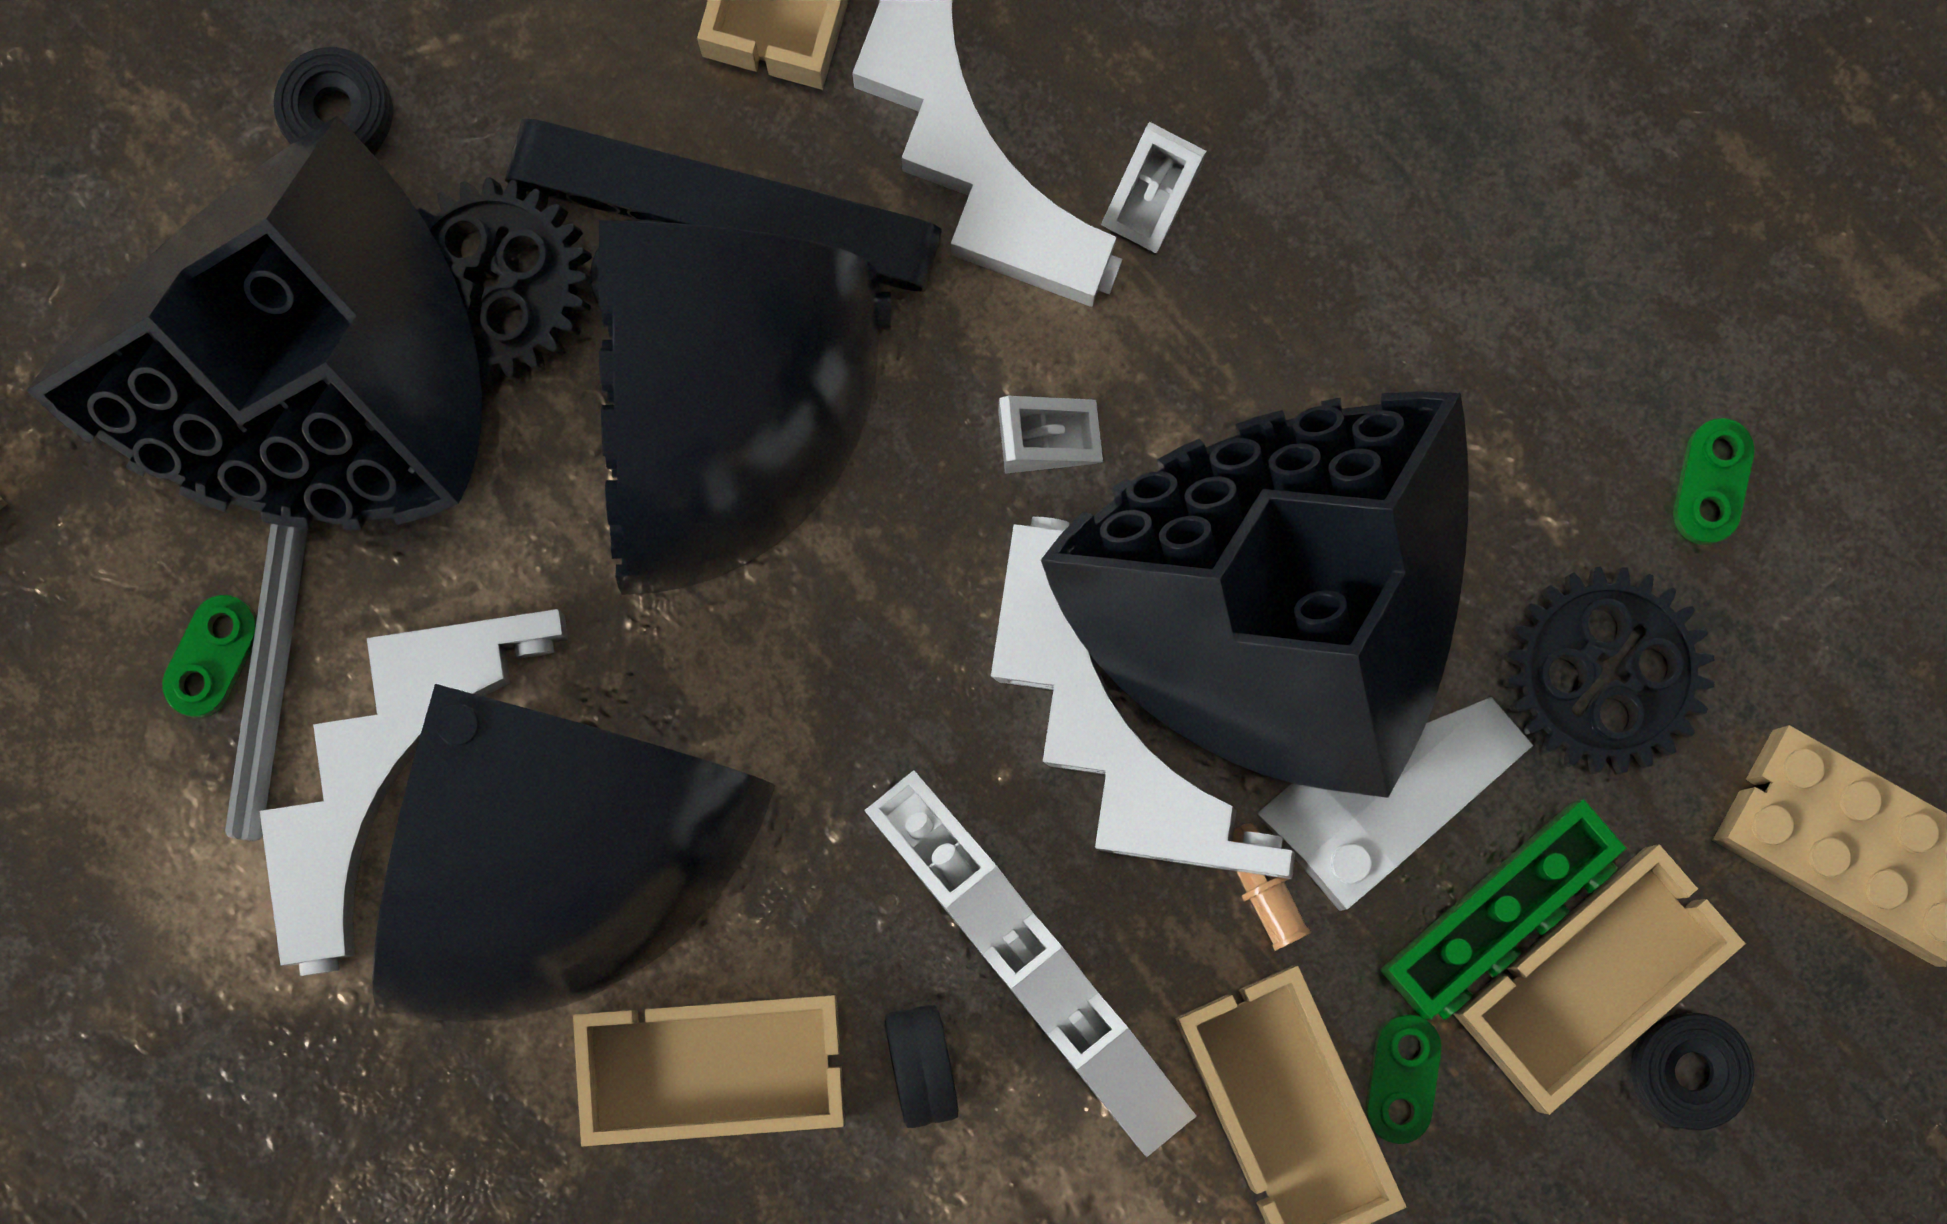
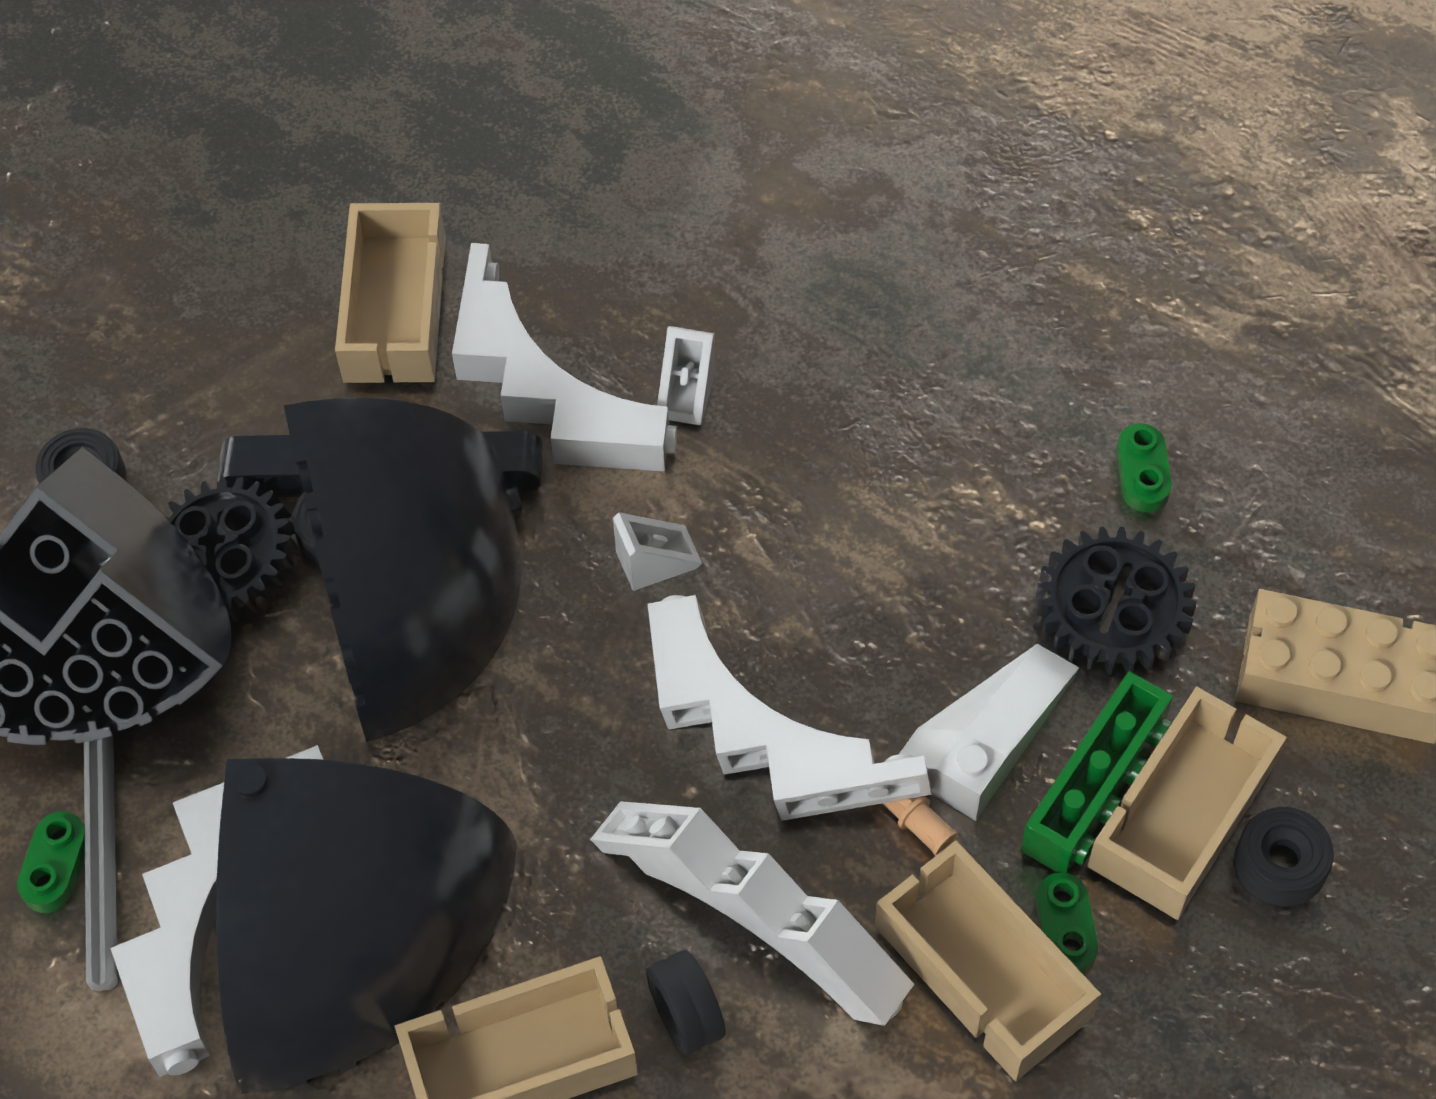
camera: 10 degrees left, 25 degrees down
black brick [1041,391,1469,798] -> none

